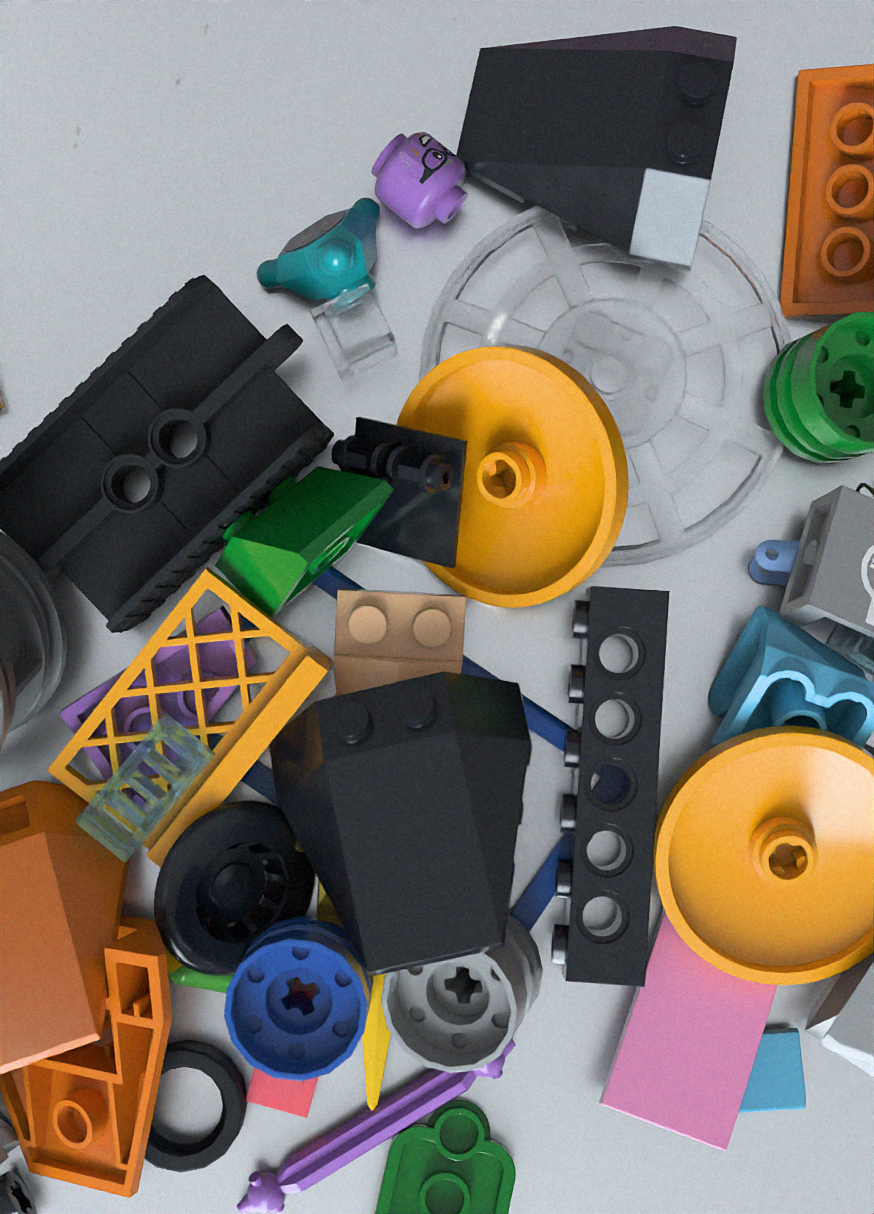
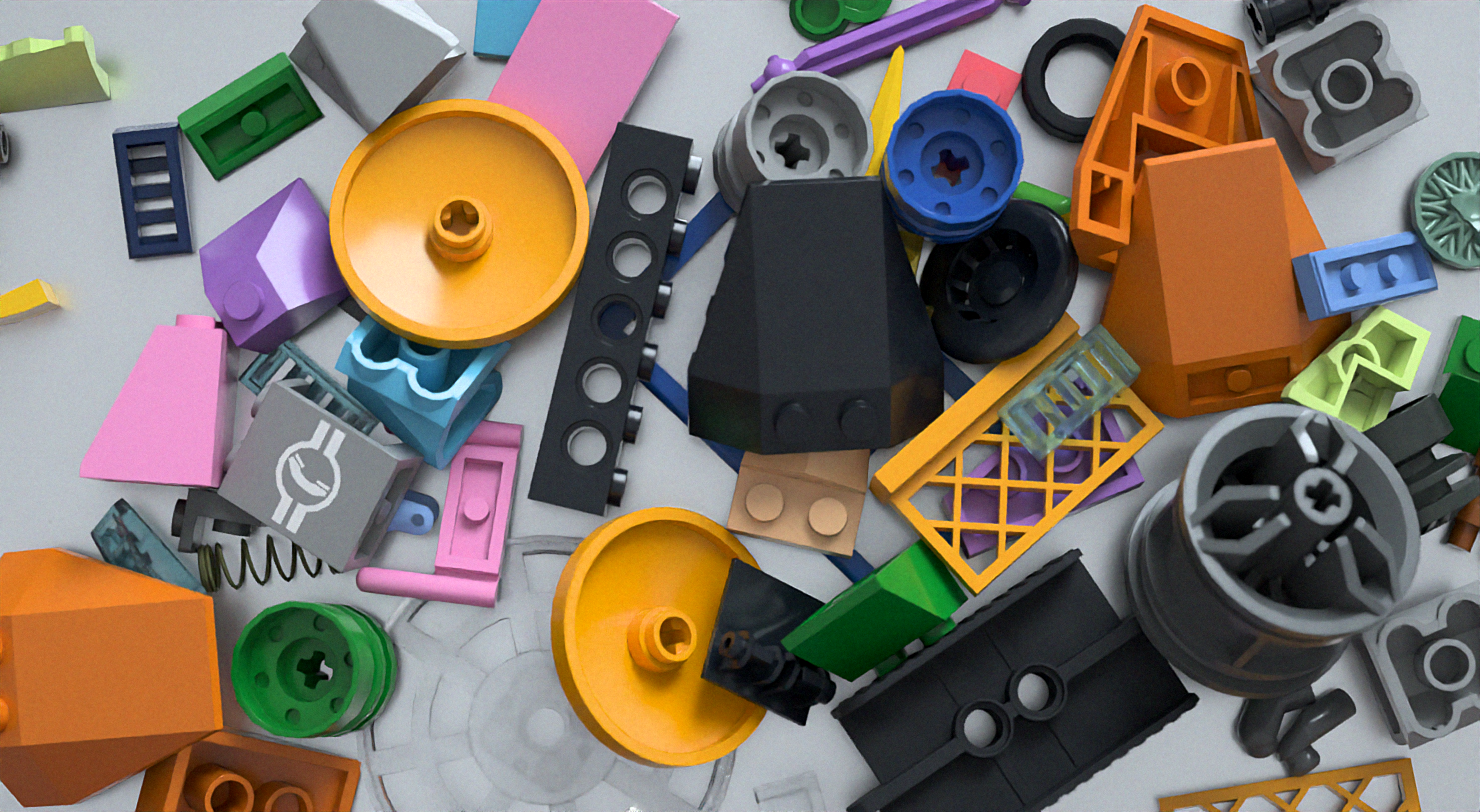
camera: 175 degrees left, 0 degrees up
none -> bright pink plate [356,420,524,609]

